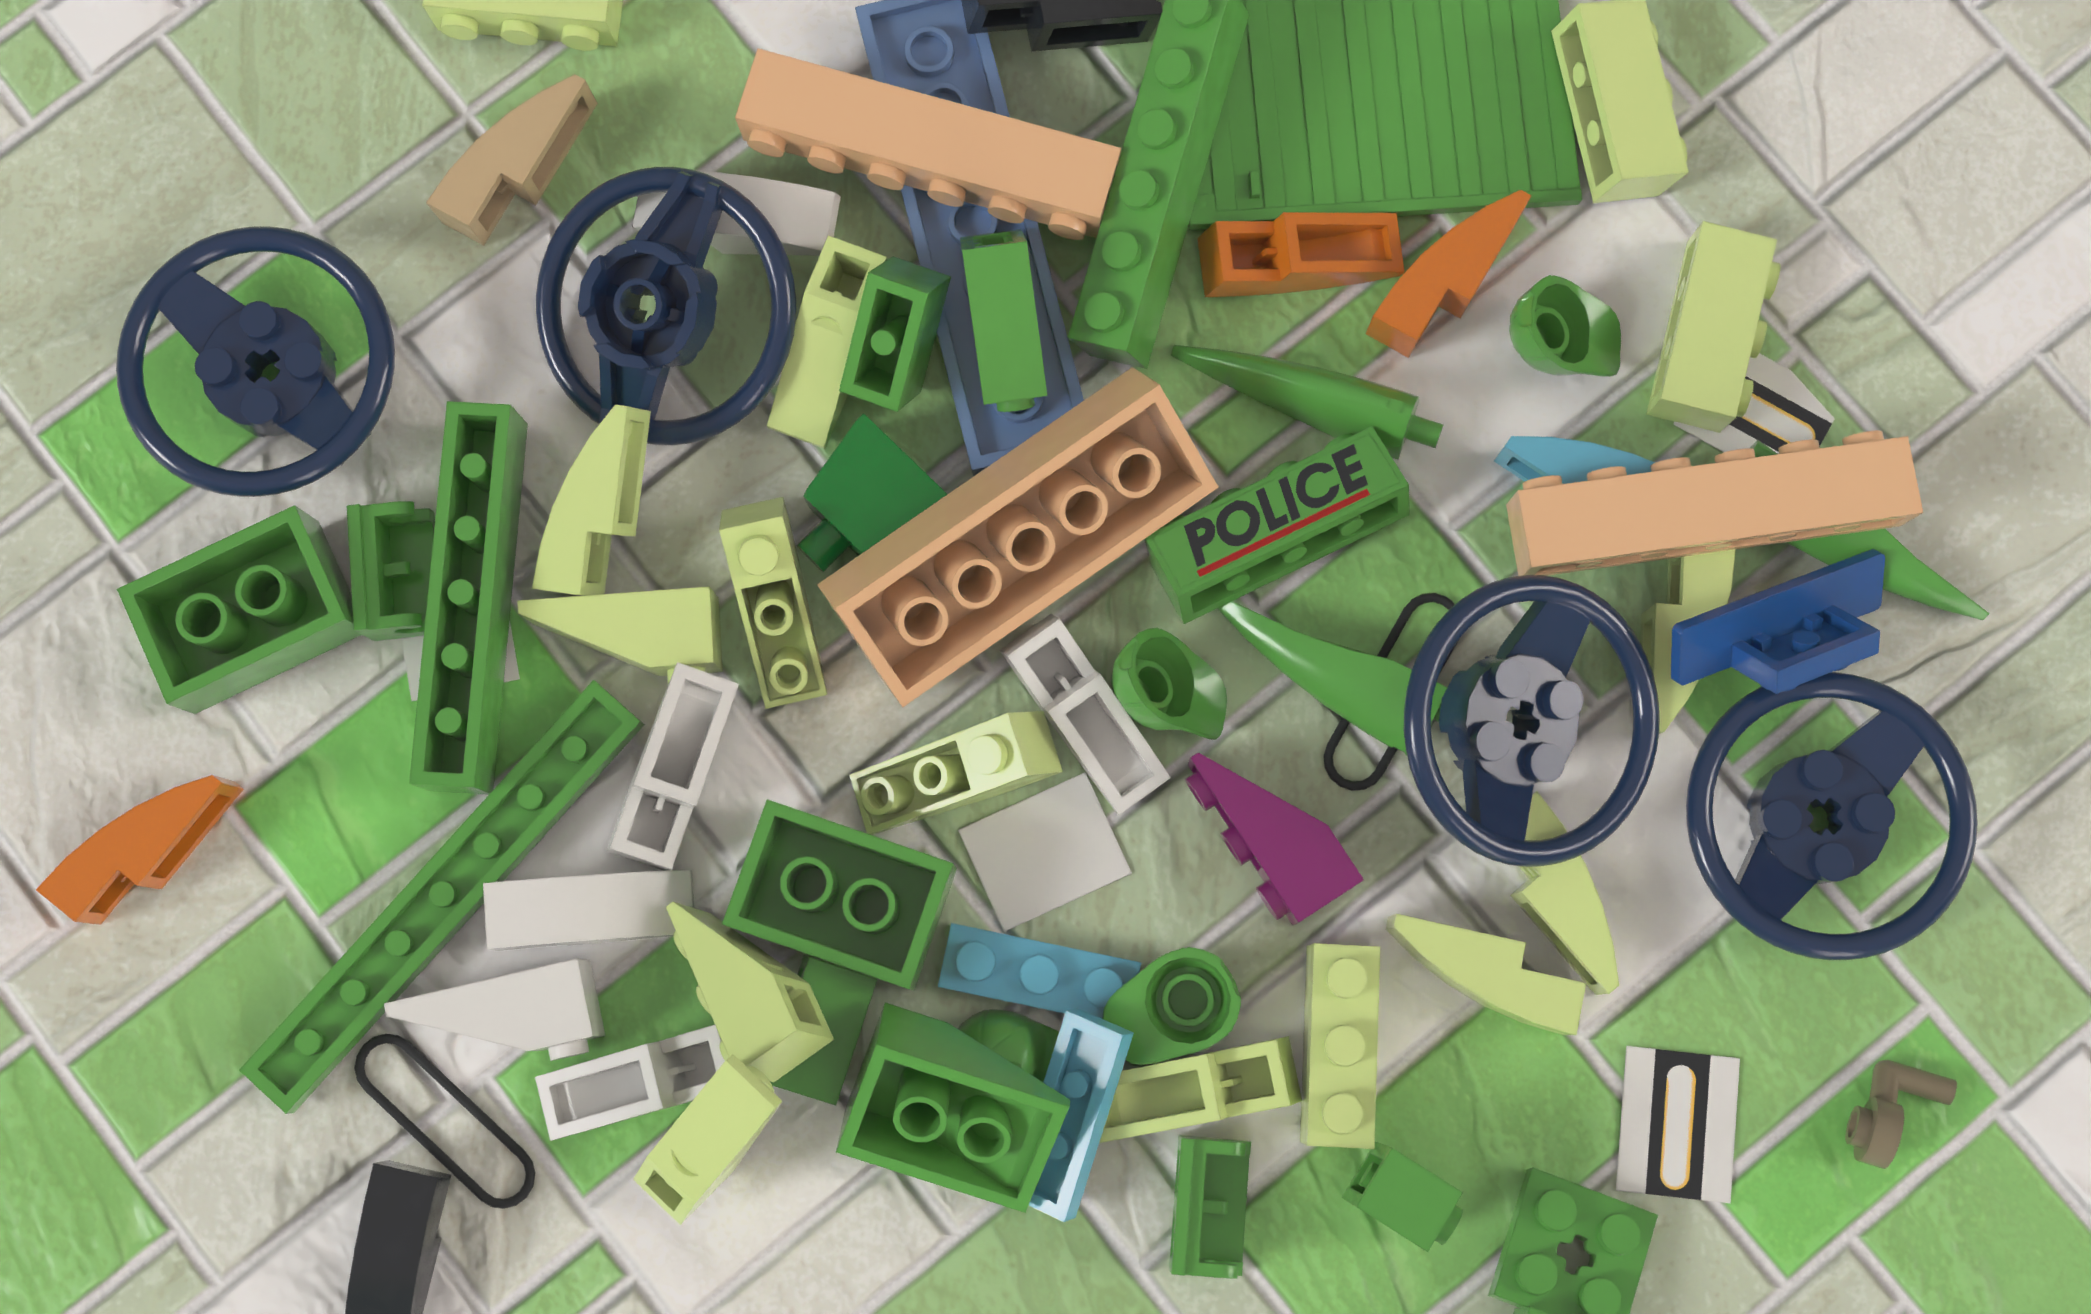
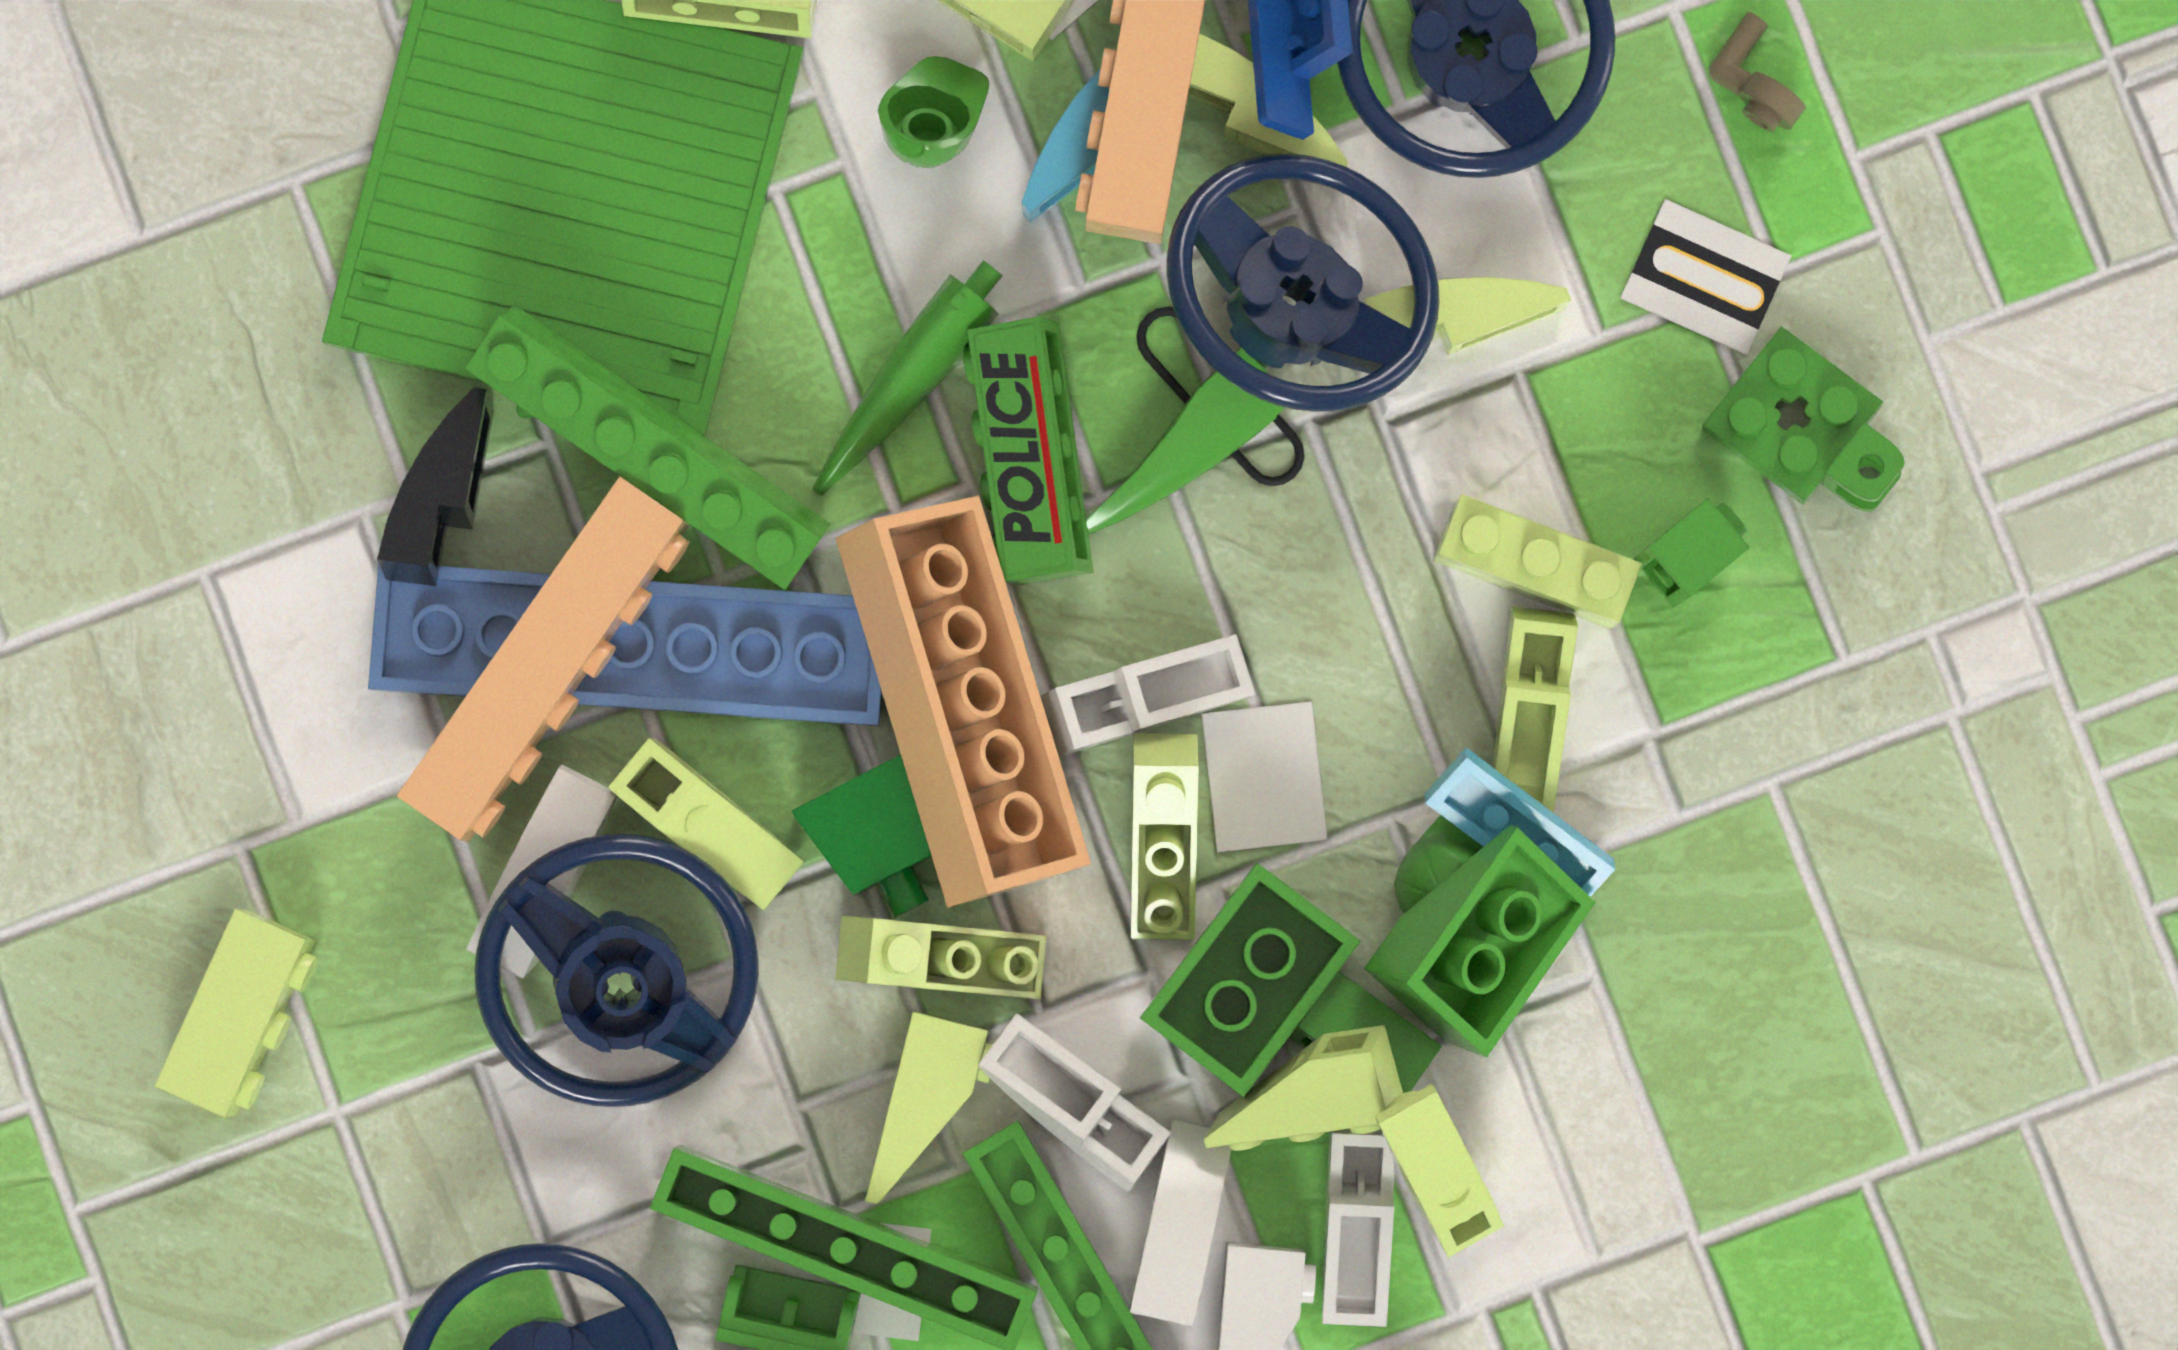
camera: 75 degrees left, 5 degrees up
tan slope [426,74,598,246] -> none
yellowish green slope [532,405,651,595] -> none
bright green brick [839,256,951,412] -> none
medium azure plate [938,923,1141,1019] -> none
bright green slope [960,229,1048,412] -> none
bright green piece [1102,947,1241,1065] -> none
bright green piece [1111,627,1227,740] -> none
bright green hinge [1169,1135,1251,1279] -> none
magenta slope [1185,753,1364,925] -> none
orange slope [1197,212,1405,297] -> none
orange slope [1366,190,1532,358] -> none
yellowish green slope [1386,914,1586,1035] -> none

